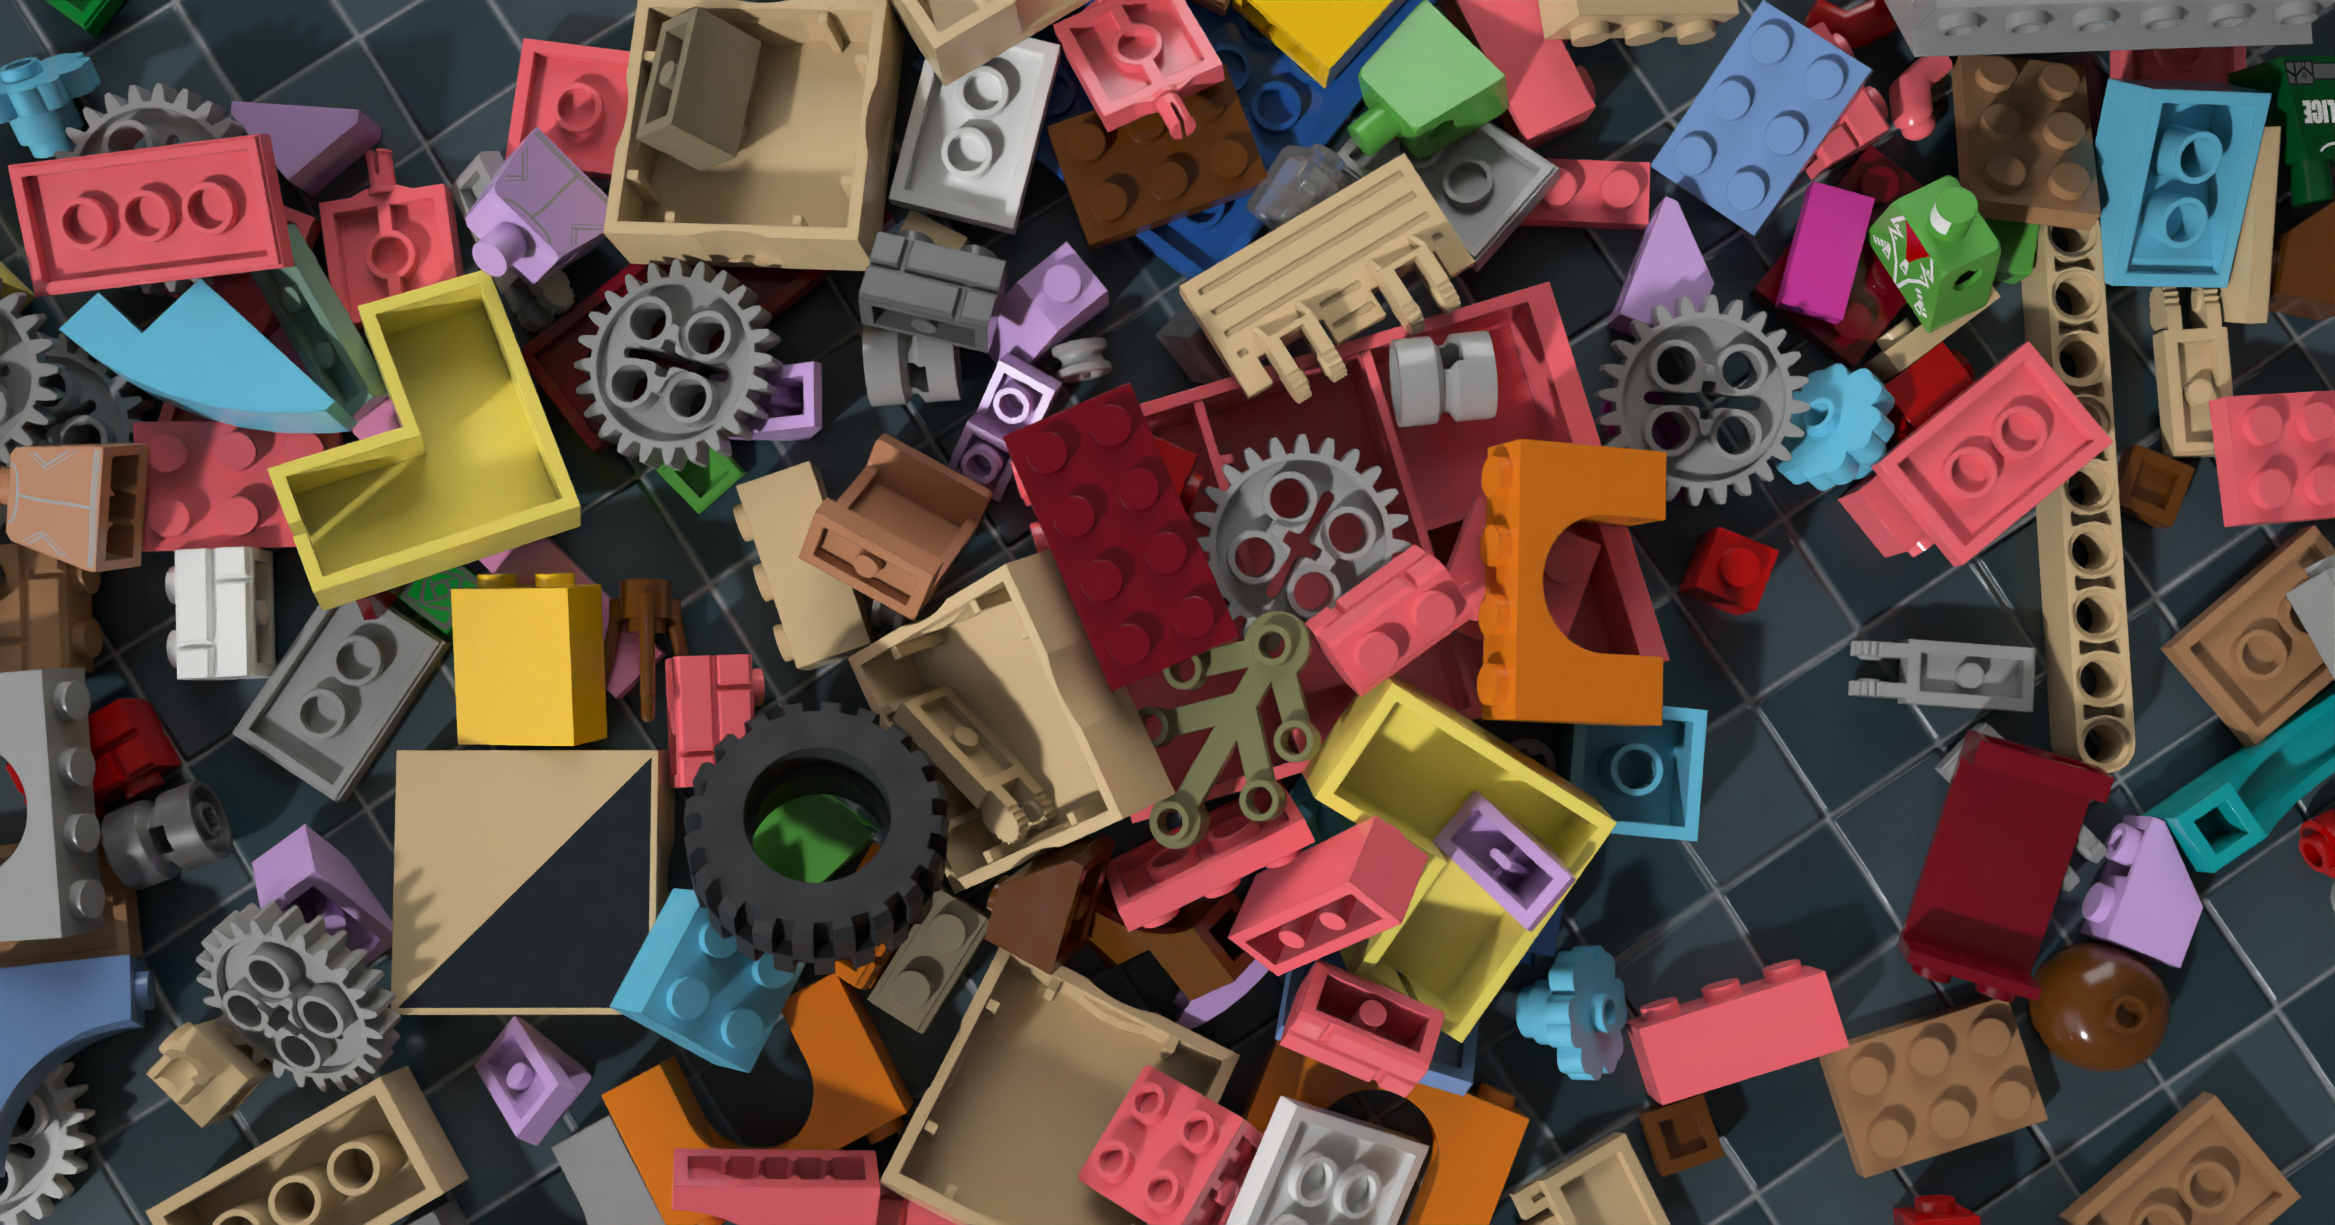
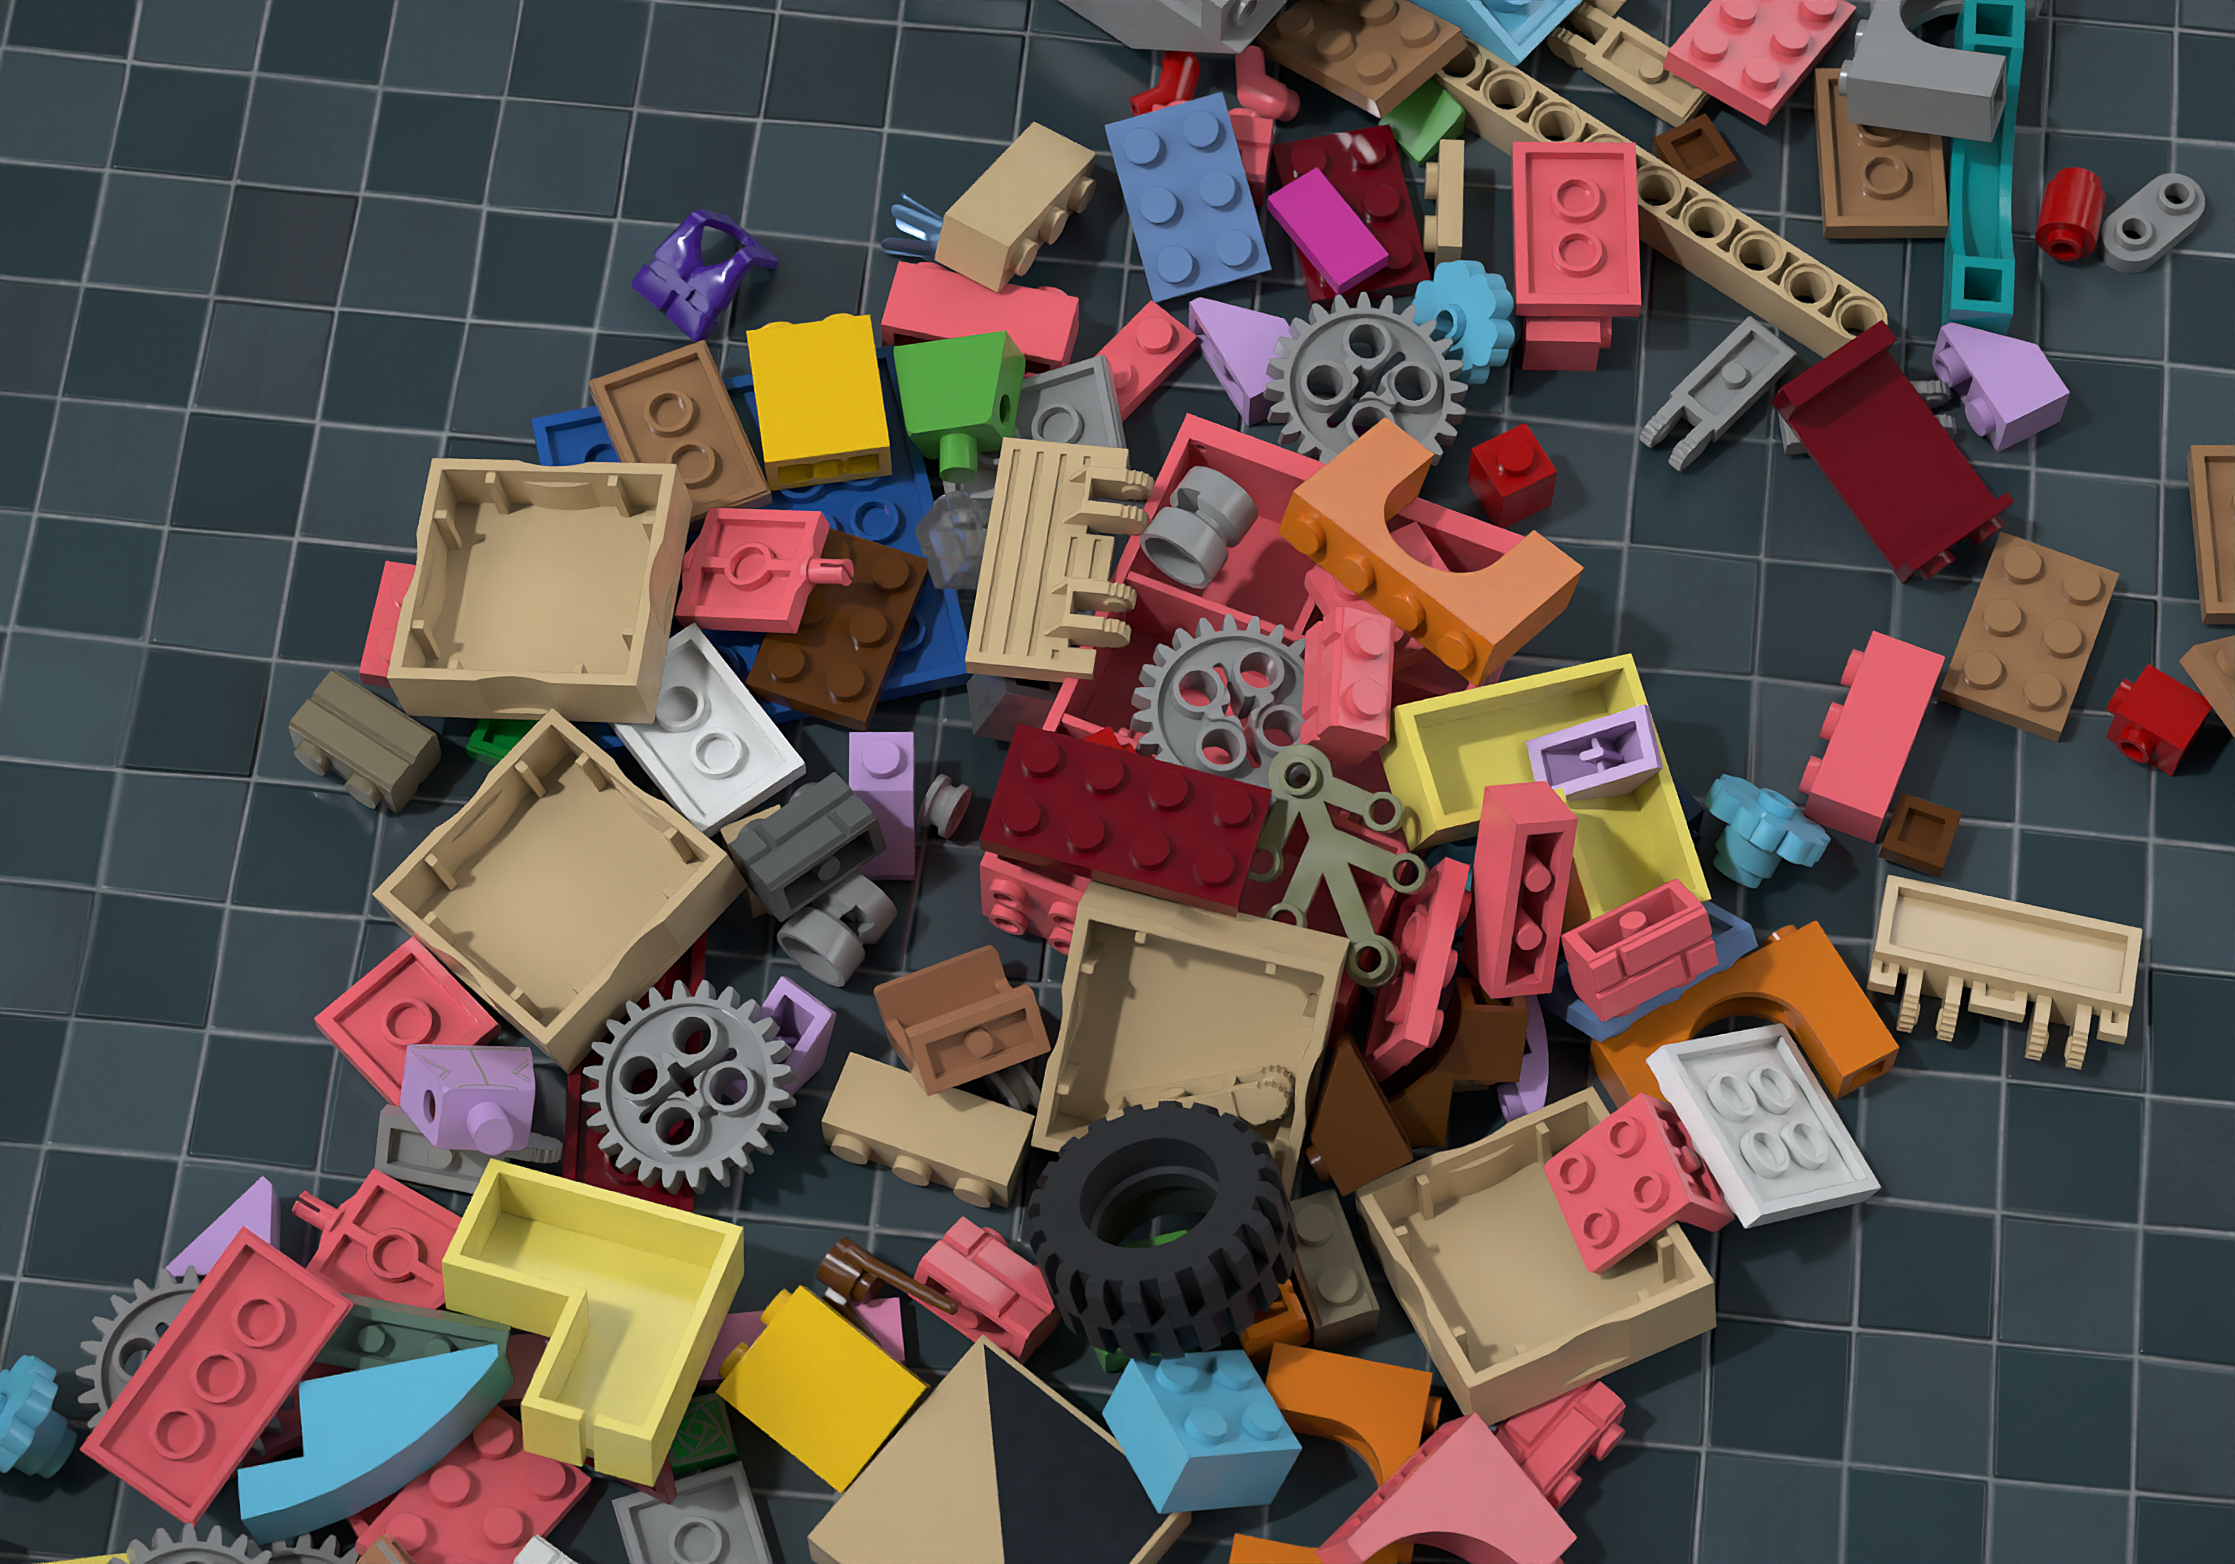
camera: 50 degrees left, 20 degrees down
dark tan brick [635,6,762,171] -> none
bright green slope [655,448,746,514] -> none
lavender slope [947,352,1063,502] -> none
medium azure brick [1556,706,1708,842] -> none
bright green torso [1865,175,2001,334] -> none
red brick [1883,341,1975,443] -> none
reddish brown cylinder [2028,942,2170,1071] -> none

